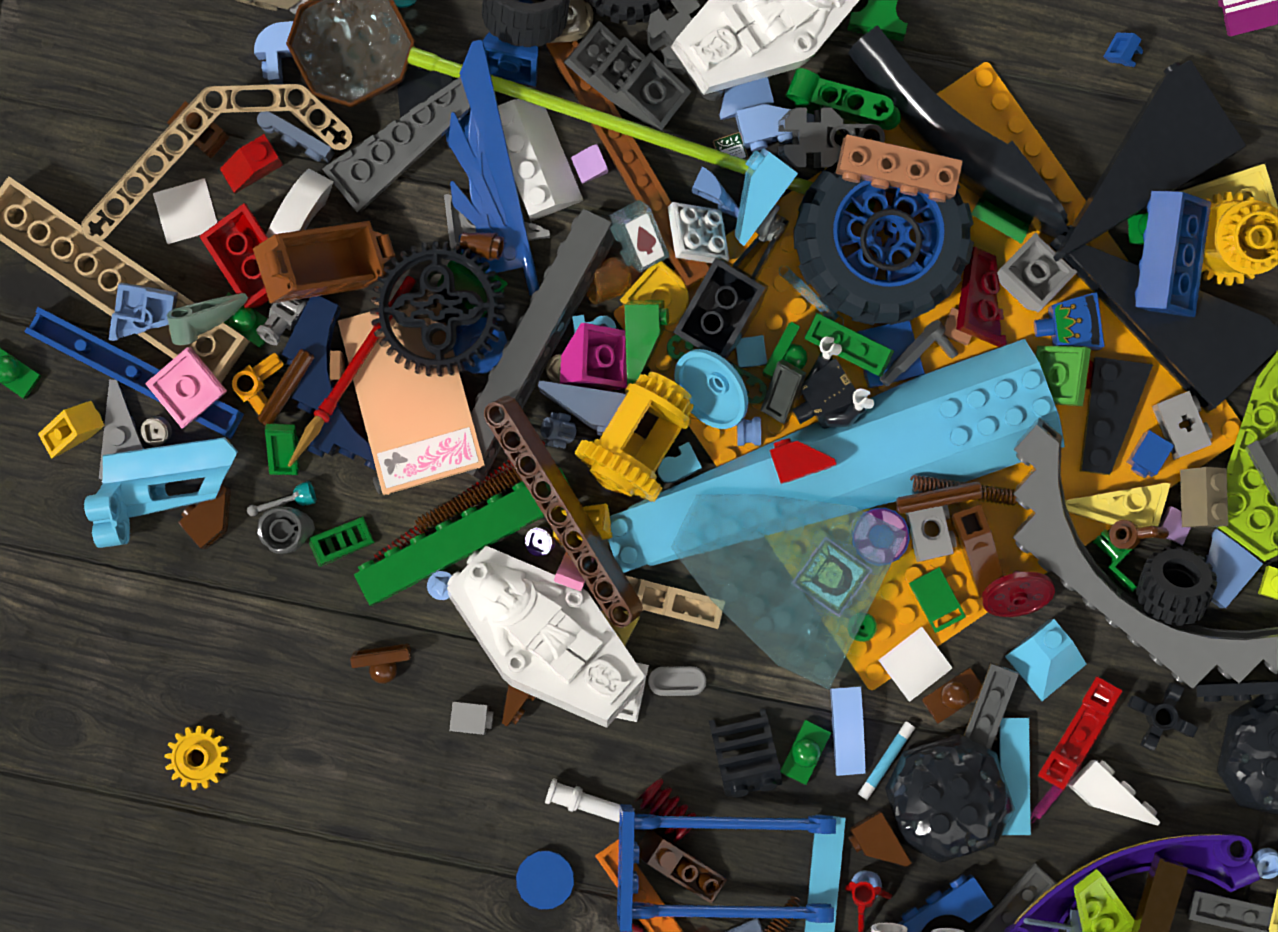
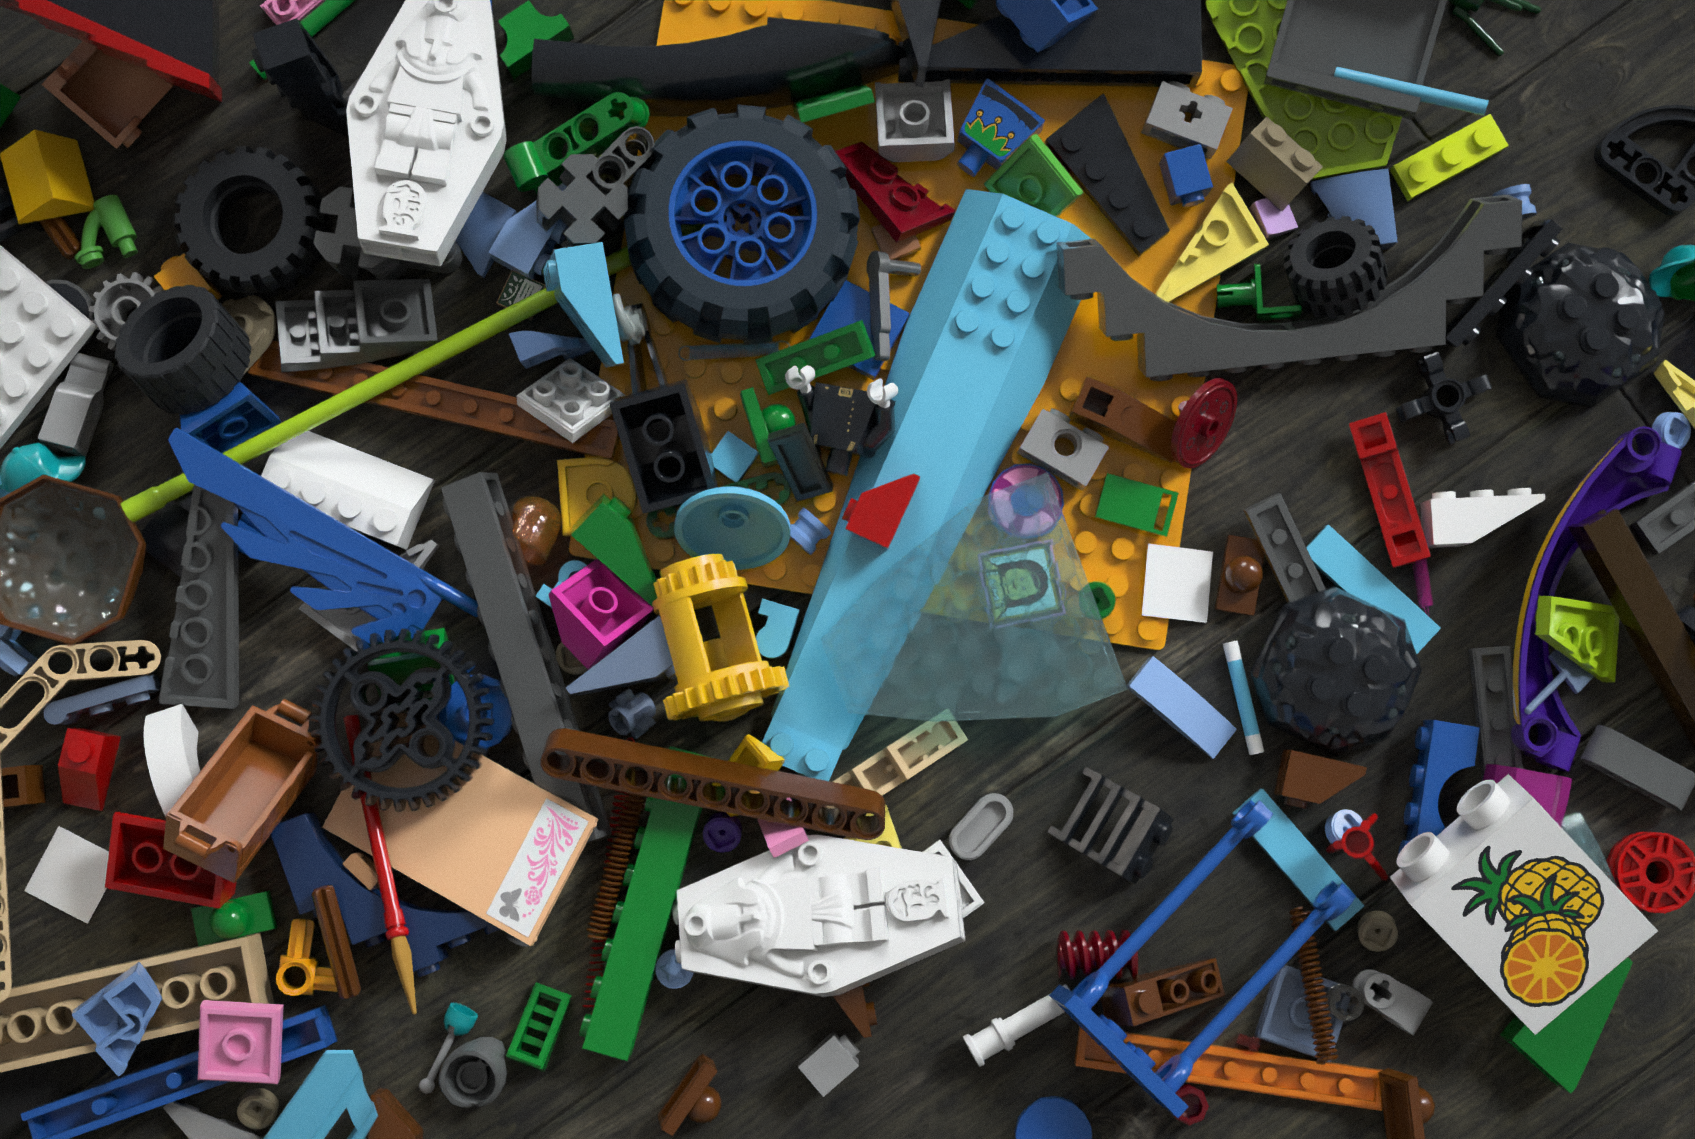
camera: 50 degrees left, 0 degrees up
sand green piece [167,293,248,345] -> none
light grey connector [256,299,308,345] -> none
green tile [265,424,299,475] -> none
reddish brown cone [460,232,504,261] -> none
lavender slope [571,144,608,184] -> none
brick [609,200,670,272] -> none
green tile [781,720,831,785] -> none
nougat brick [836,134,962,202] -> none
black tyre [860,209,923,271] -> none
reddish brown axle [896,482,983,514] -> none
reddish brown piece [910,475,1017,506] -> none
medium azure slope [1005,619,1087,701] -> none
reddish brown plate [1109,520,1169,550] -> none

